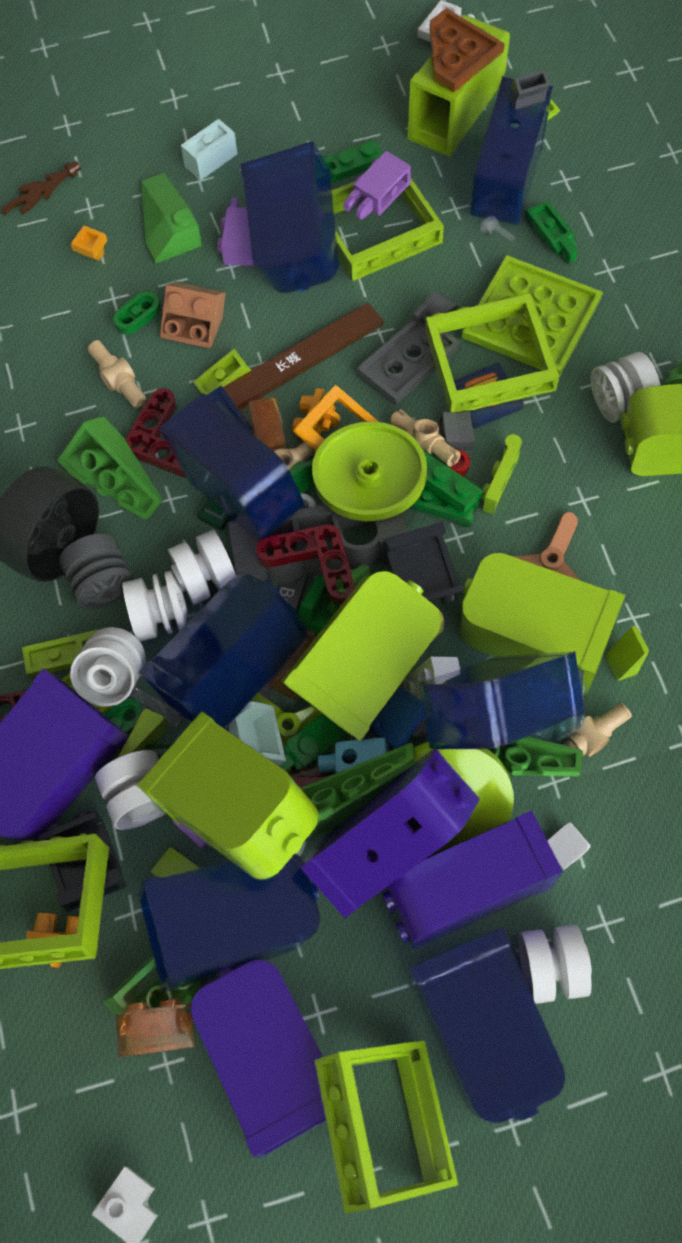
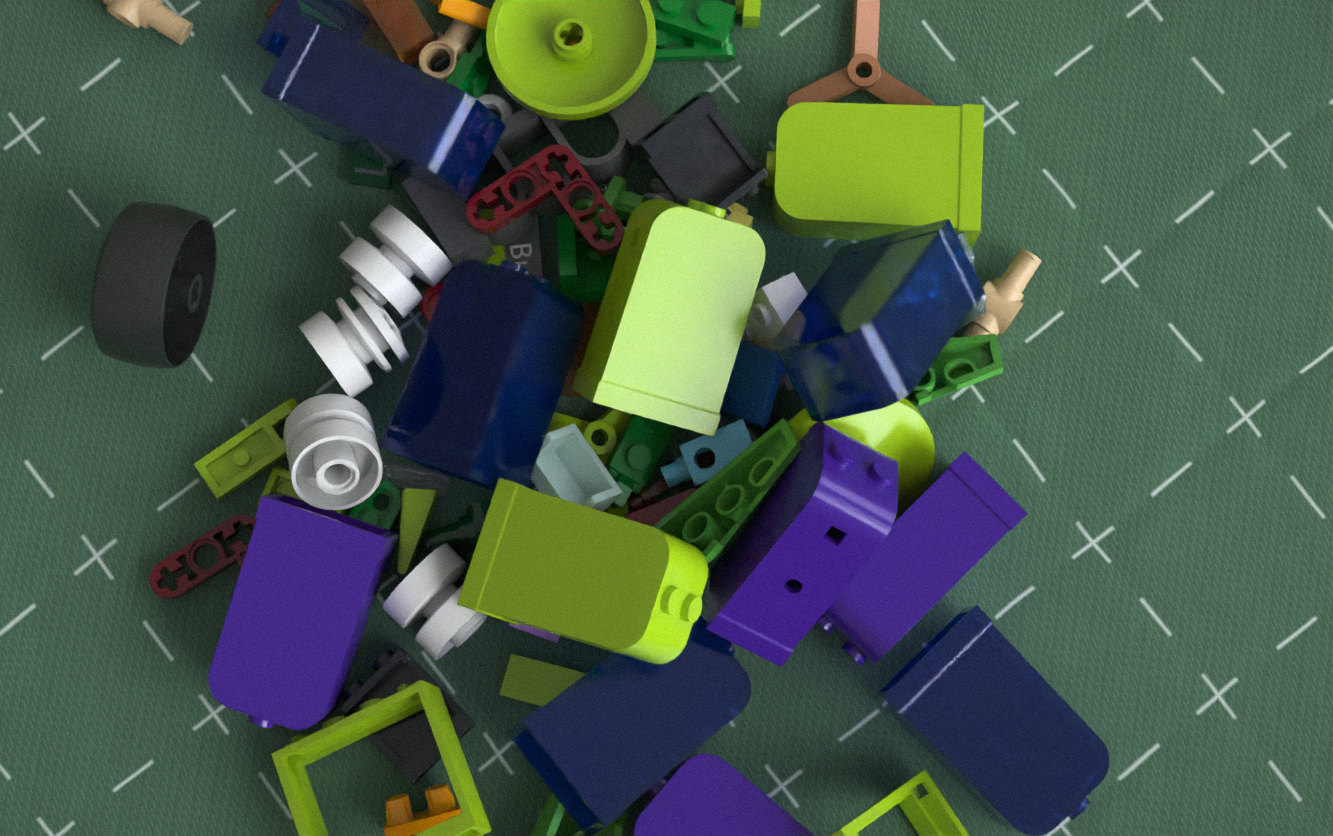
camera: 25 degrees left, 15 degrees up
bright green wedge [57,416,163,520] -> none
dark grey wheel [59,533,134,609] -> none
dark red beam [125,388,200,478] -> none
white wheel [518,924,591,1004] -> none
white slope [548,822,591,870] -> none
lime slope [606,625,649,681] -> none

